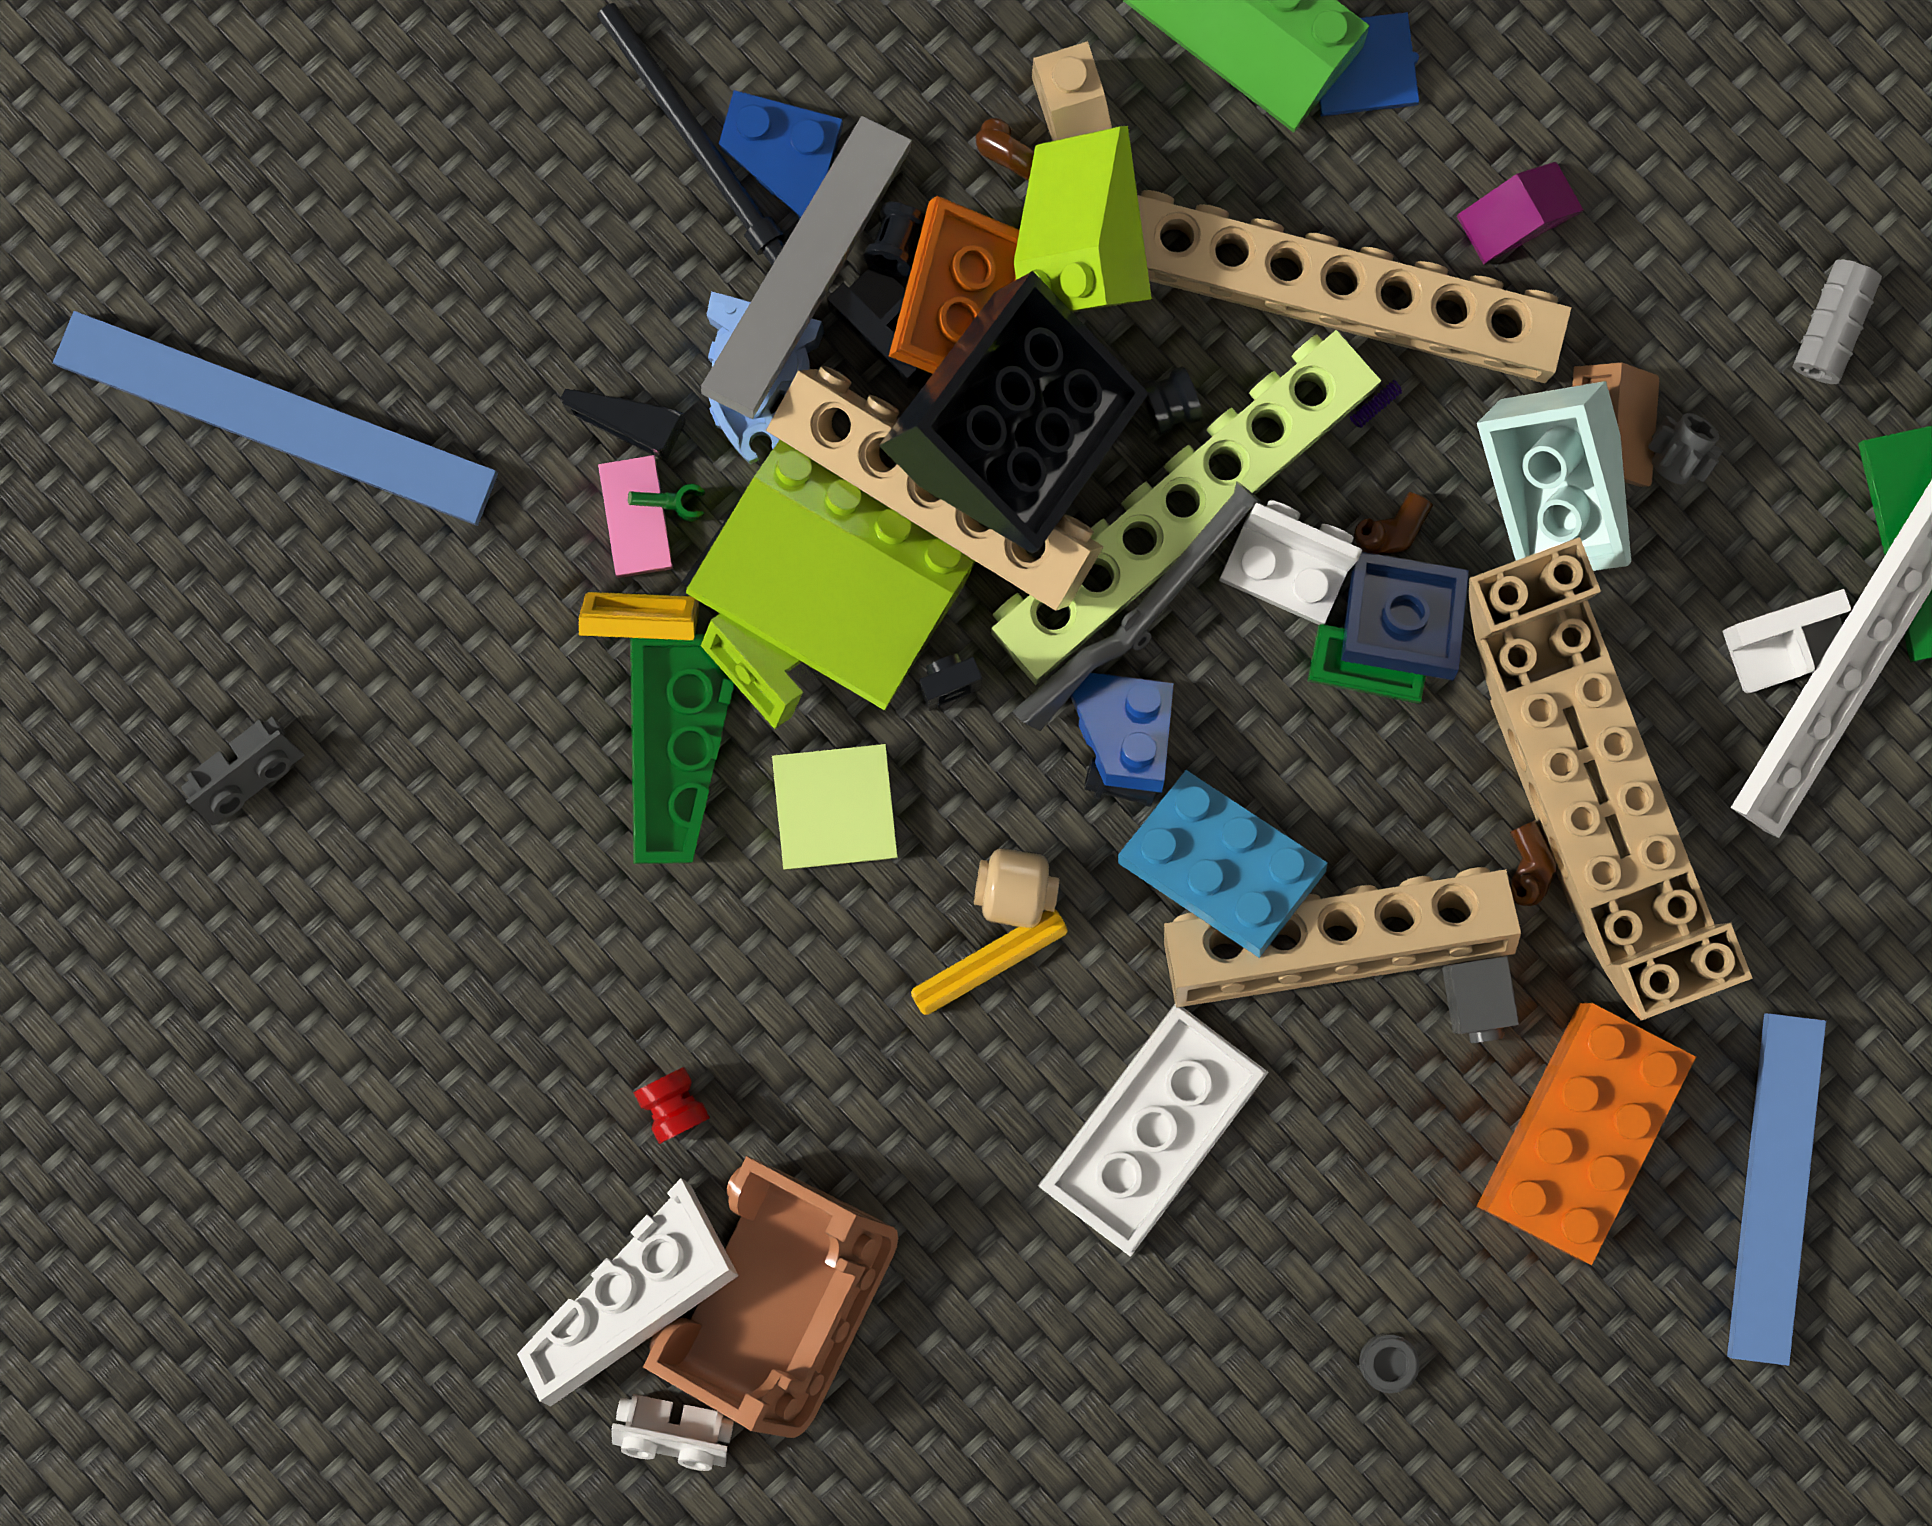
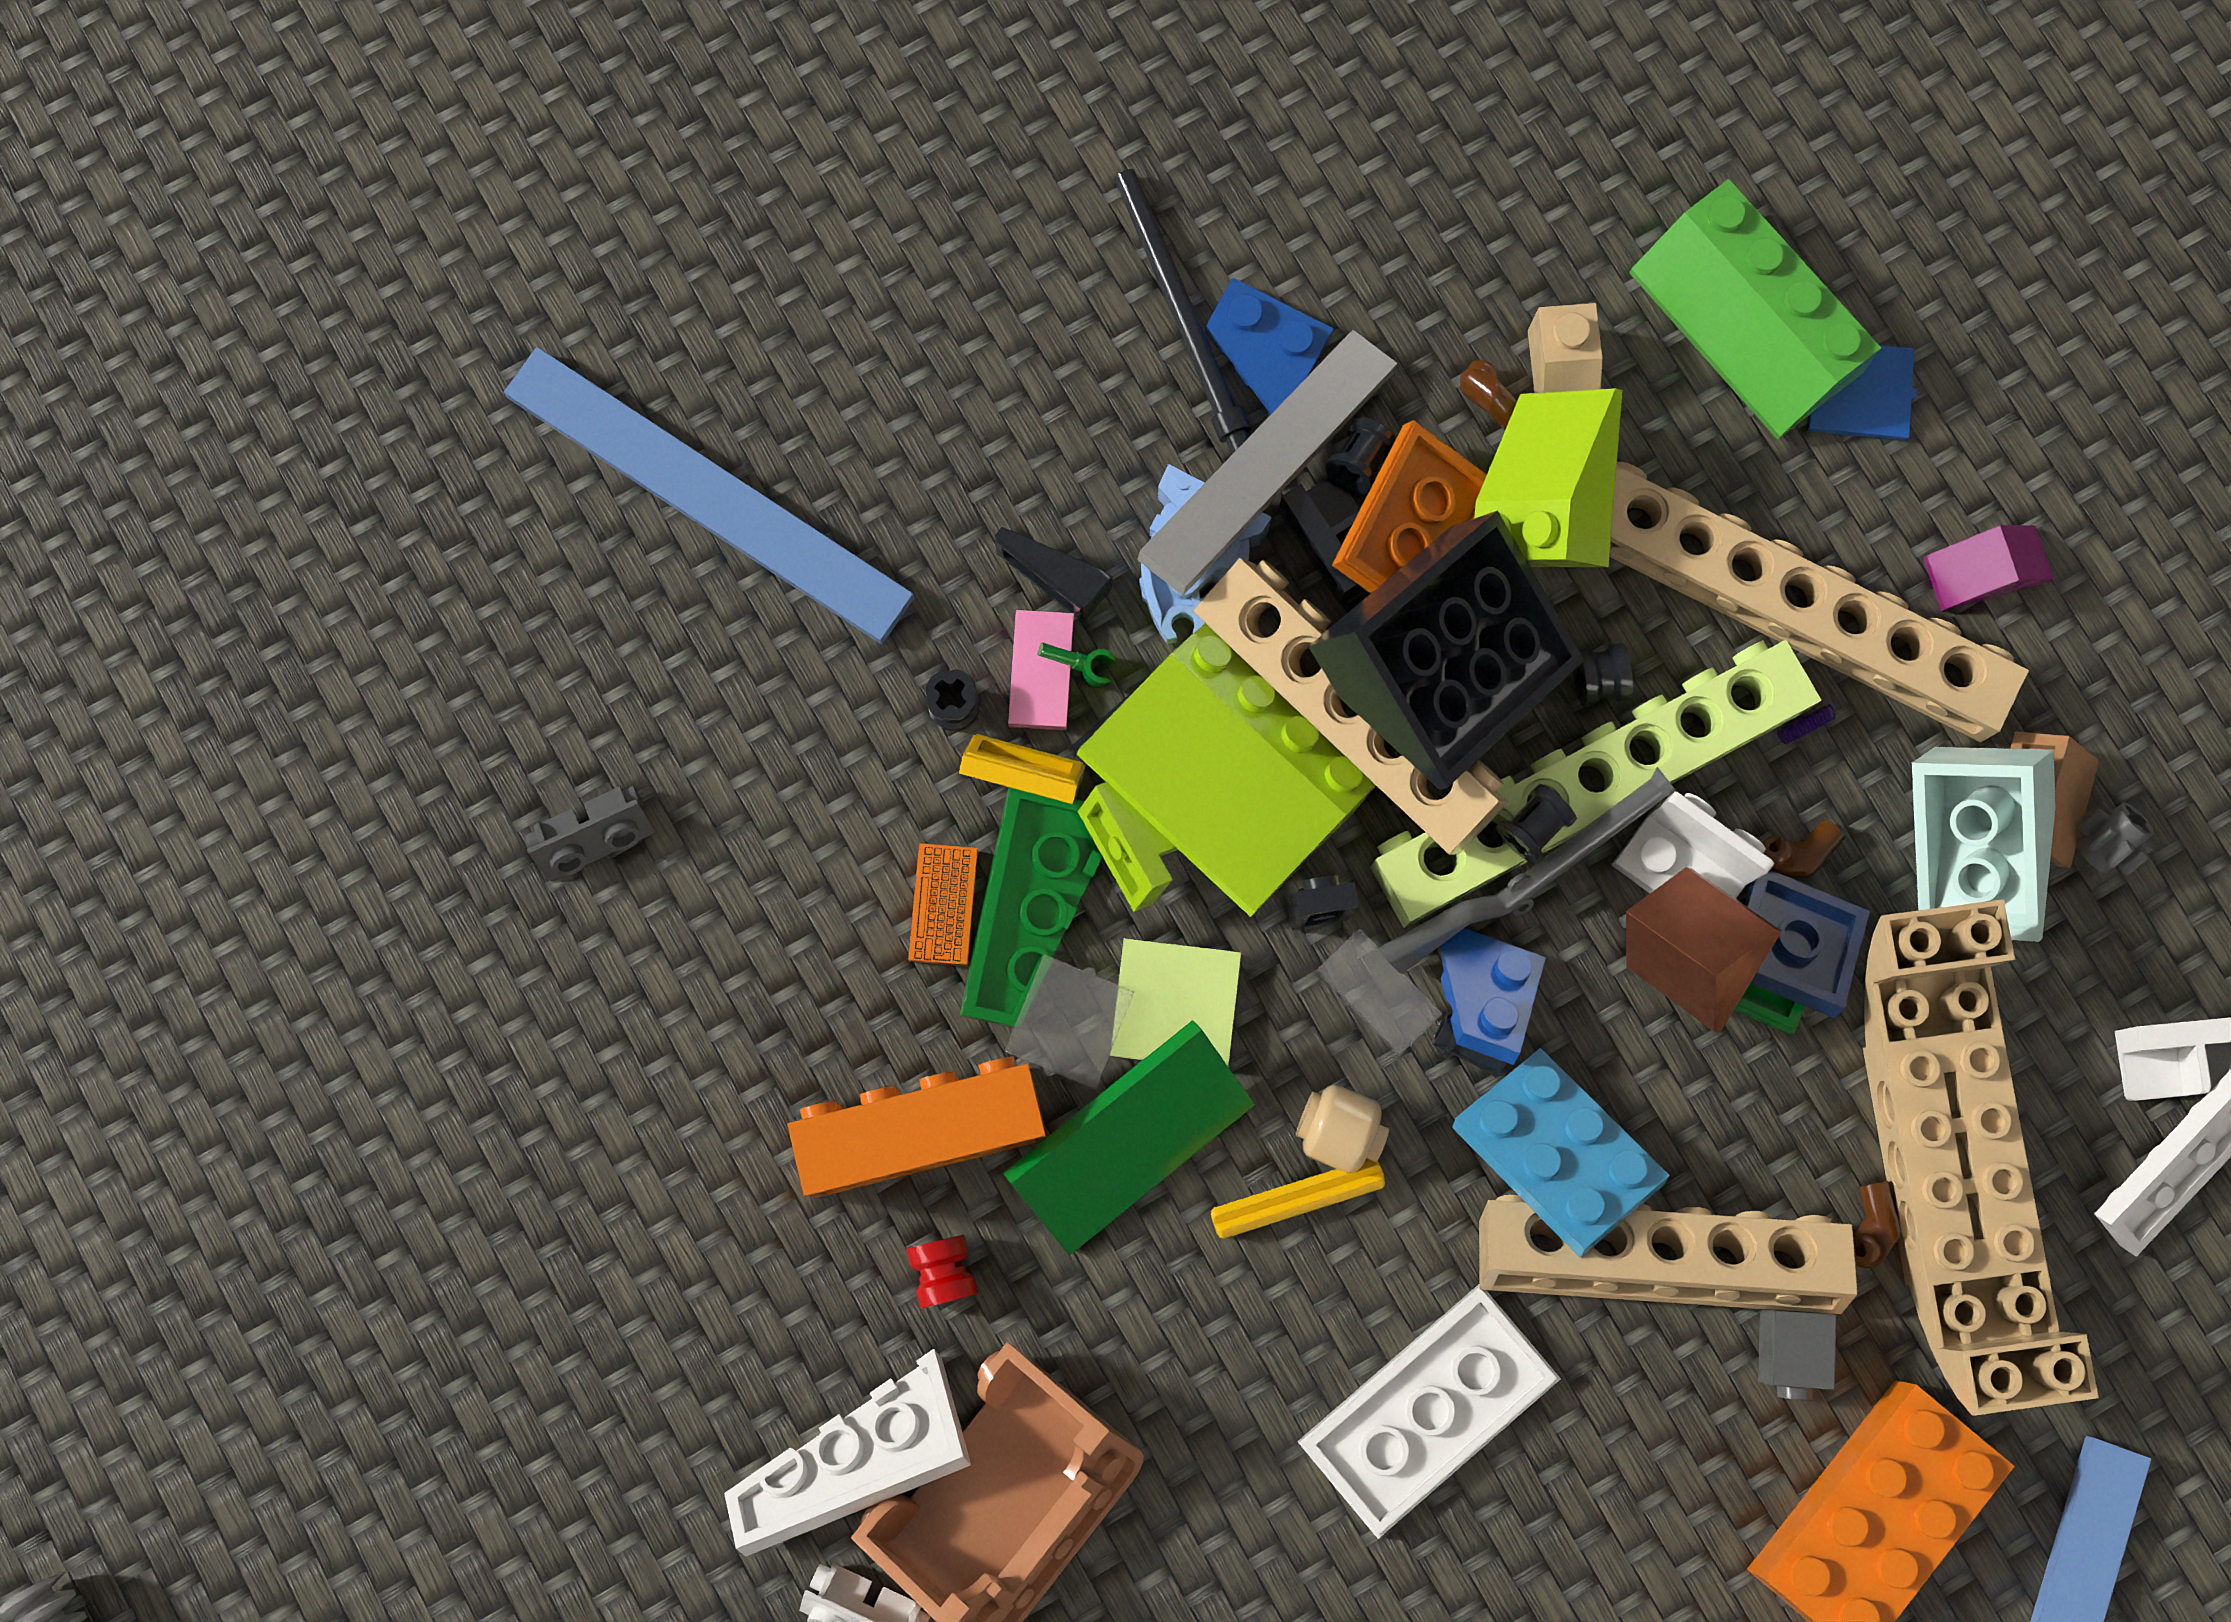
camera: 15 degrees right, 5 degrees down
none -> orange brick [787,1056,1047,1198]
none -> orange tile [908,843,979,967]
none -> black bush [925,669,980,731]
none -> green tile [1003,1020,1255,1256]
none -> clear piece [1004,955,1135,1089]
none -> clear tile [1316,928,1442,1056]
none -> black bush [1496,784,1577,864]
none -> copper slope [1626,867,1782,1033]

